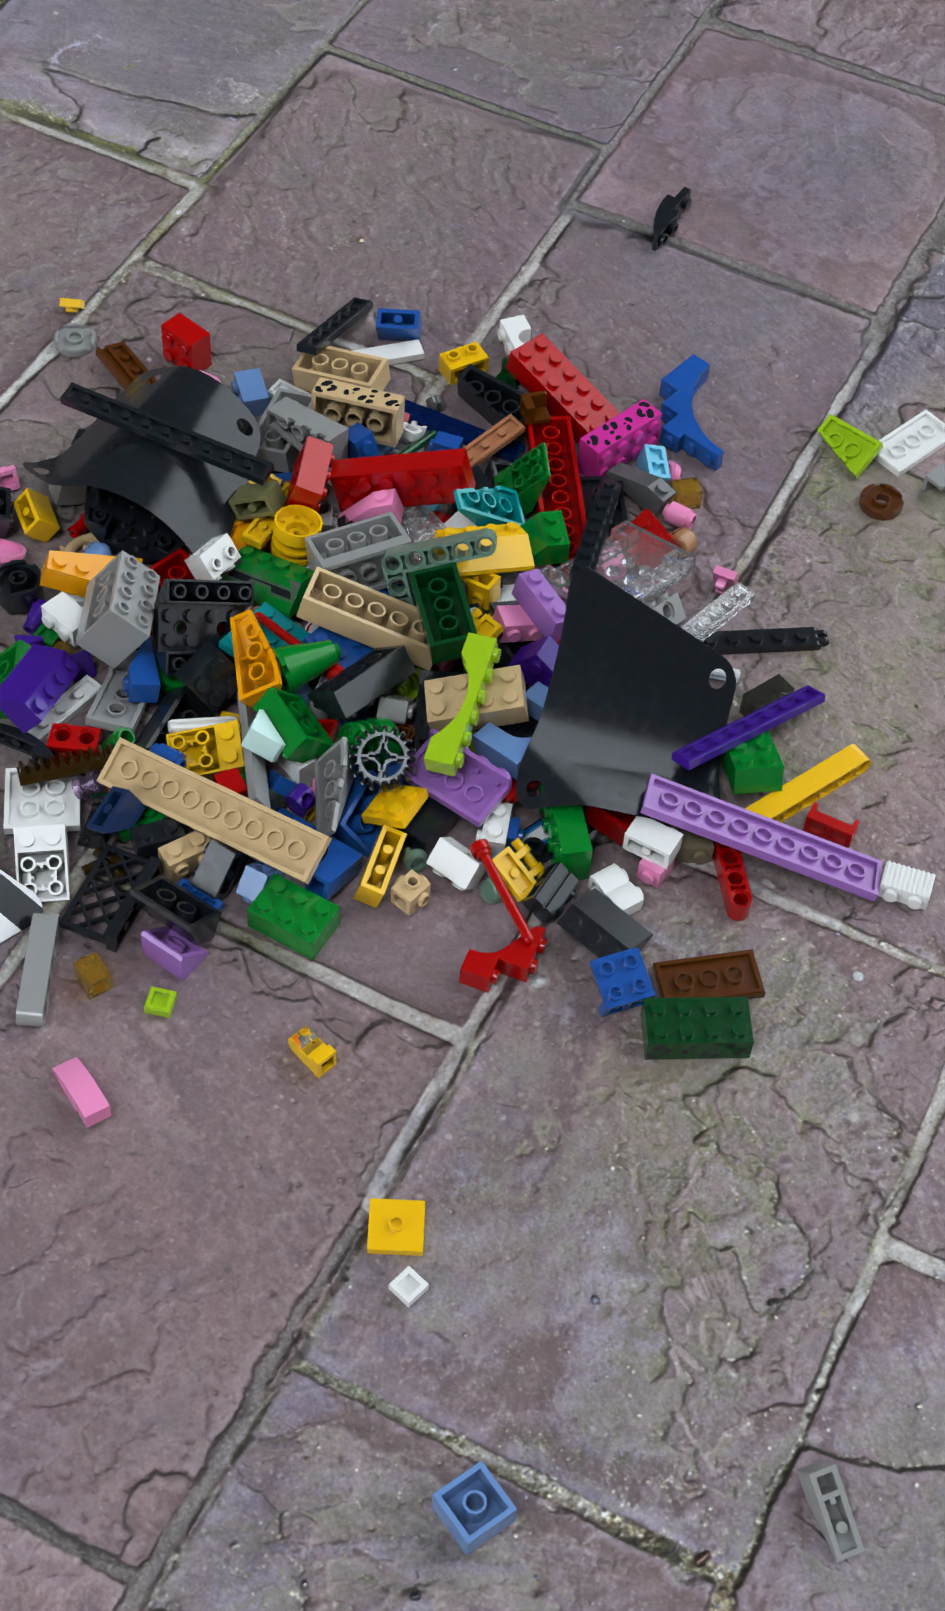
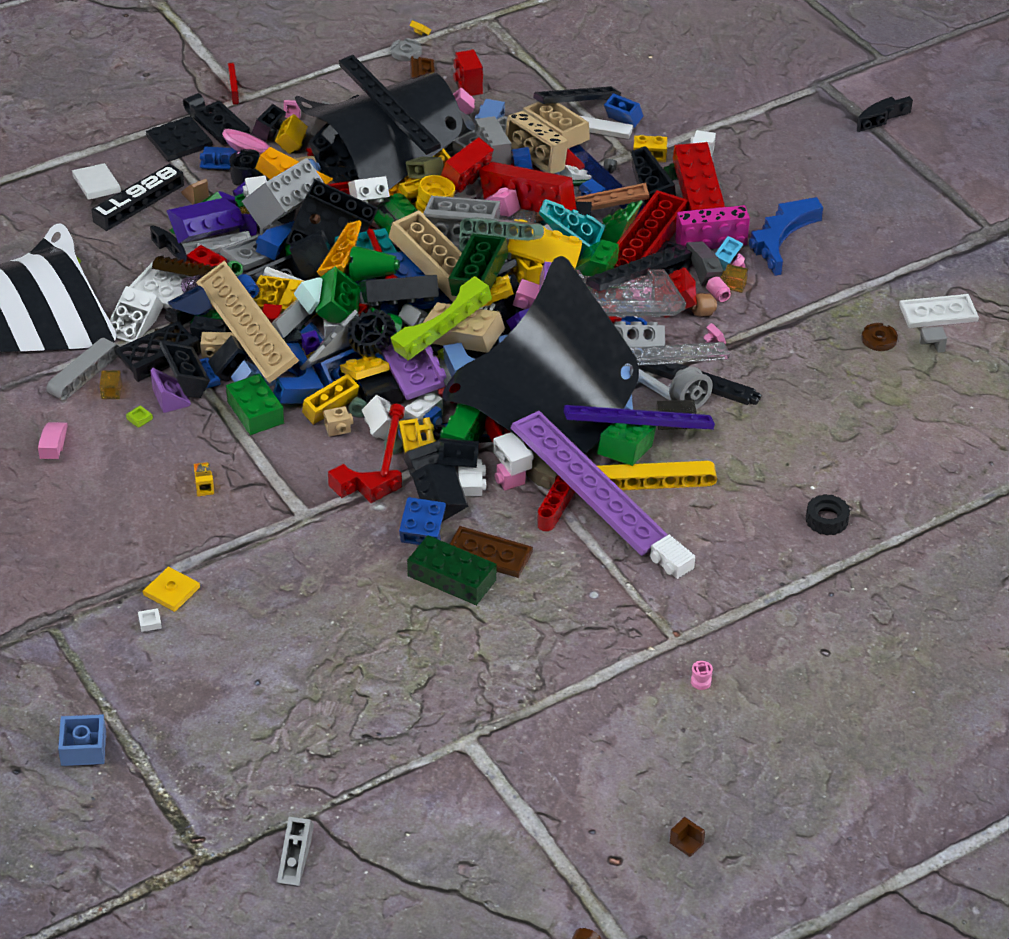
camera: 35 degrees right, 10 degrees down
reddish brown panel [519,391,550,425] -> none
red hinge [803,802,860,848] -> none
lime wing [817,414,883,479] -> none
none -> black hinge [438,438,479,468]
none -> light grey wheel [669,366,713,411]

